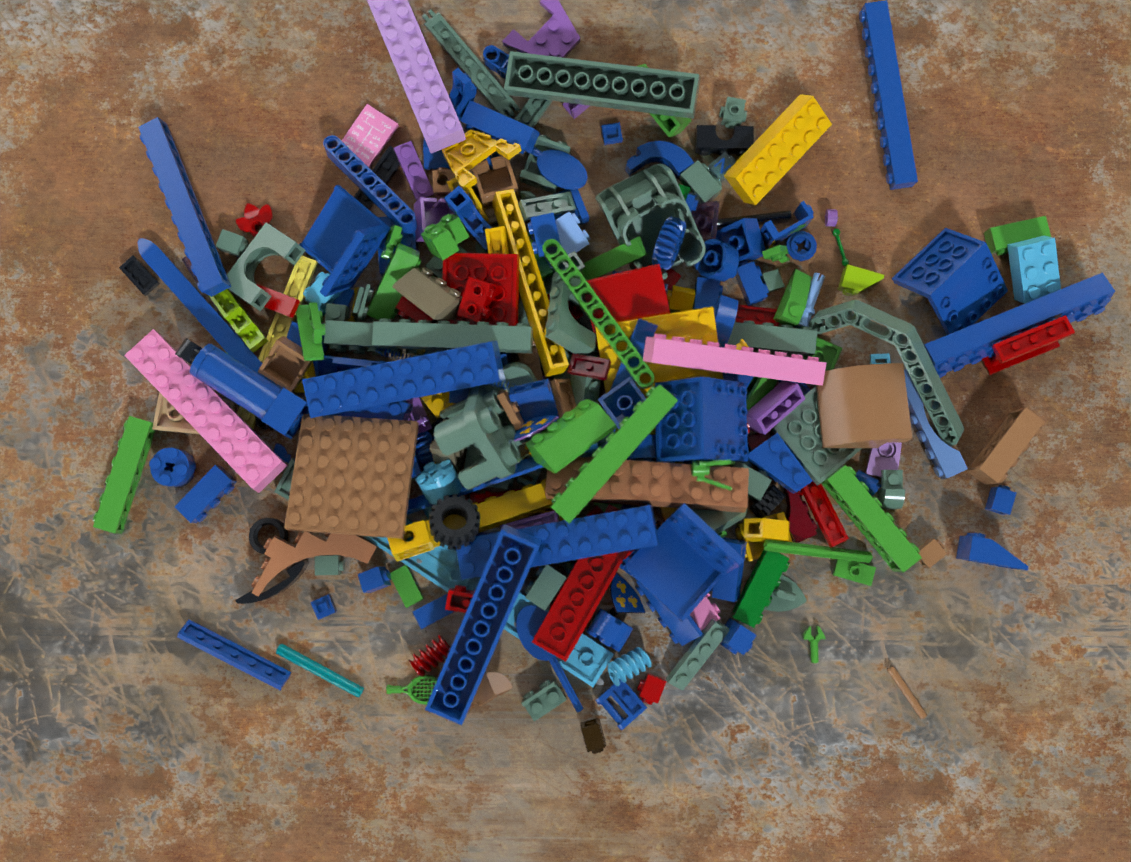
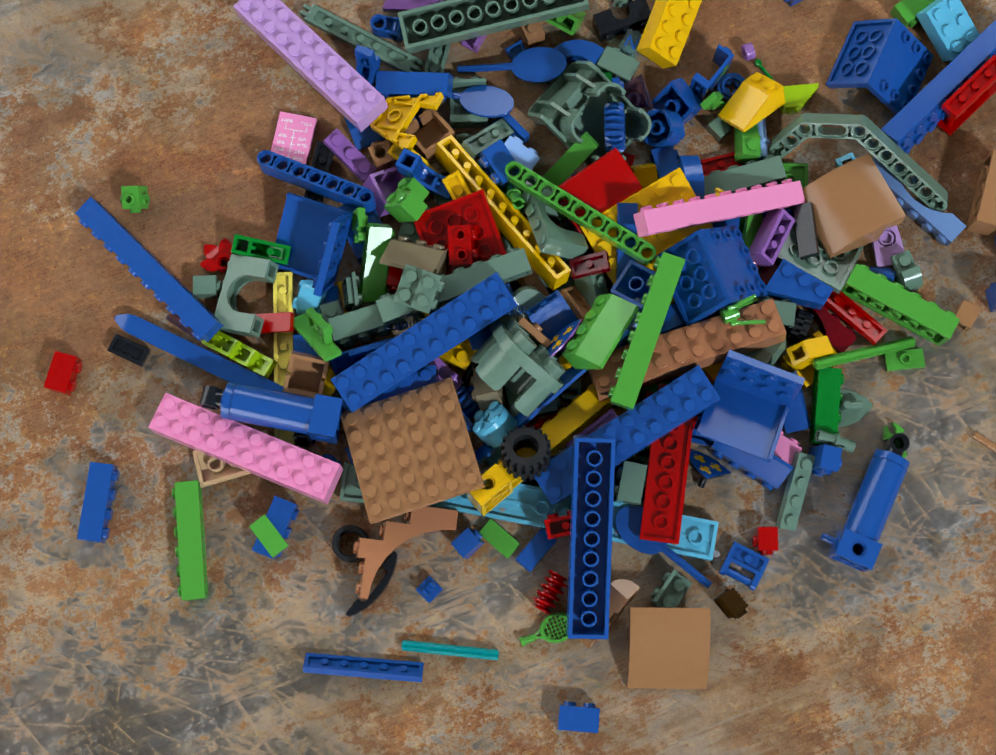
camera: 25 degrees left, 5 degrees down
blue brick [149,447,196,487] -> none
sand green brick [315,555,345,575] -> none
blue brick [586,608,634,652] -> none
medium azure piece [607,647,651,686] -> none
black bar [715,210,791,227] -> none
blue brick [735,261,769,306] -> none
none -> red brick [43,351,83,396]
none -> blue brick [77,462,119,543]
none -> bright green brick [120,186,150,213]
none -> green slope [231,234,291,265]
none -> bright green tile [249,514,289,558]
none -> sand green plate [393,264,445,314]
none -> blue piece [457,47,567,83]
none -> bright green pin [504,182,525,209]
none -> medium nougat brick [520,22,545,49]
none -> blue brick [557,701,600,733]
none -> medium nougat slope [627,607,711,689]
none -> yellow slope [718,72,785,132]
none -> black tile [793,202,820,260]
none -> sand green pin [814,429,856,453]
none -> blue piece [820,433,910,572]

